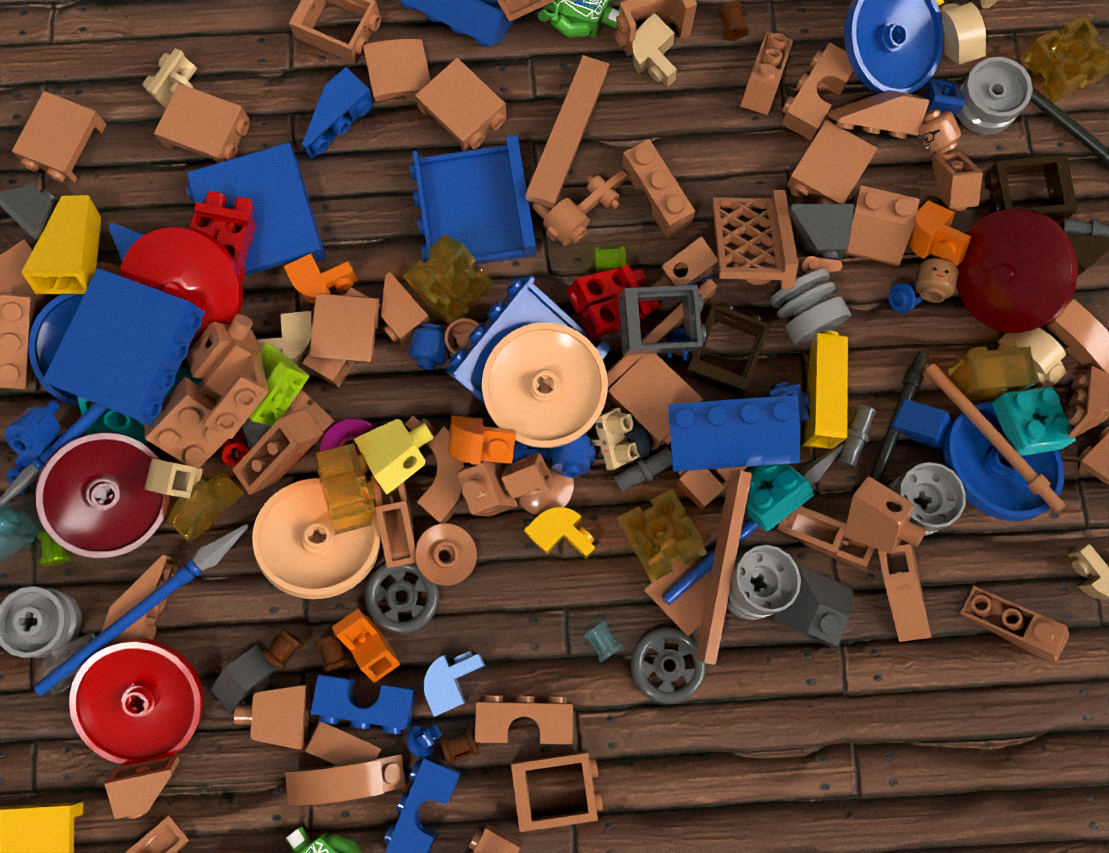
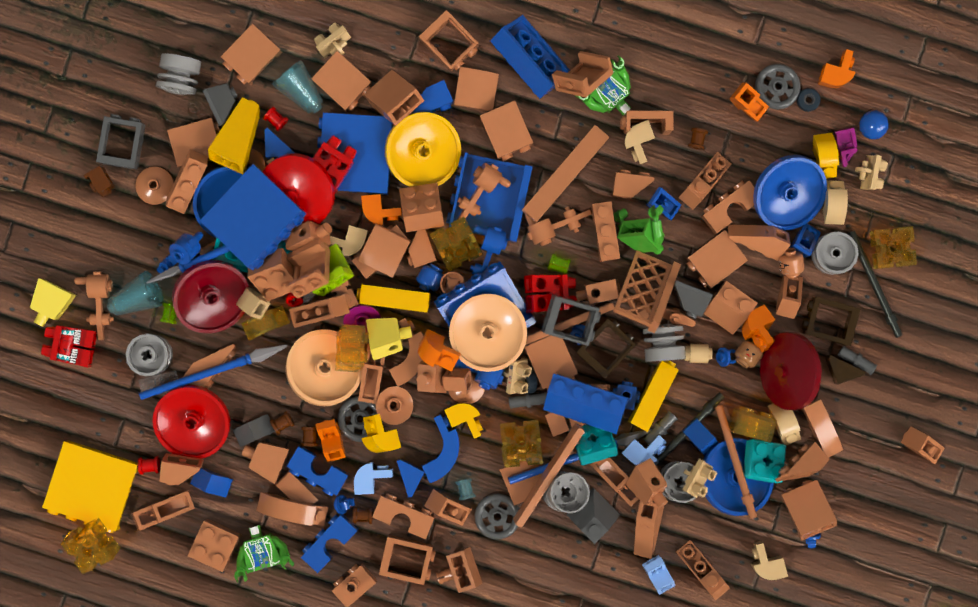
camera: 20 degrees right, 10 degrees up
none -> red bush [138,456,160,475]
none -> blue slope [190,467,233,497]
none -> red bush [263,106,289,132]
none -> clear light blue cone [272,59,323,114]
none -> yellow slope [356,285,431,313]
none -> yellow brick [361,414,401,453]
none -> nougat brick [364,70,424,126]
none -> yellow dish [385,112,461,187]
none -> blue slope [397,458,424,498]
none -> nougat brick [399,183,444,232]
none -> blue arch [422,414,460,483]
none -> nougat slope [424,489,471,526]
none -> nougat brick [436,547,483,593]
none -> nougat piece [456,163,511,226]
none -> blue piece [470,225,508,275]
none -> nougat slope [612,170,654,199]
none -> bright green torso [614,205,664,255]
none -> light blue brick [622,435,667,466]
none -> light blue brick [642,555,676,595]
none -> blue slope [647,187,681,221]
none -> tan hips [683,459,717,498]
none -> tan brick [684,344,712,363]

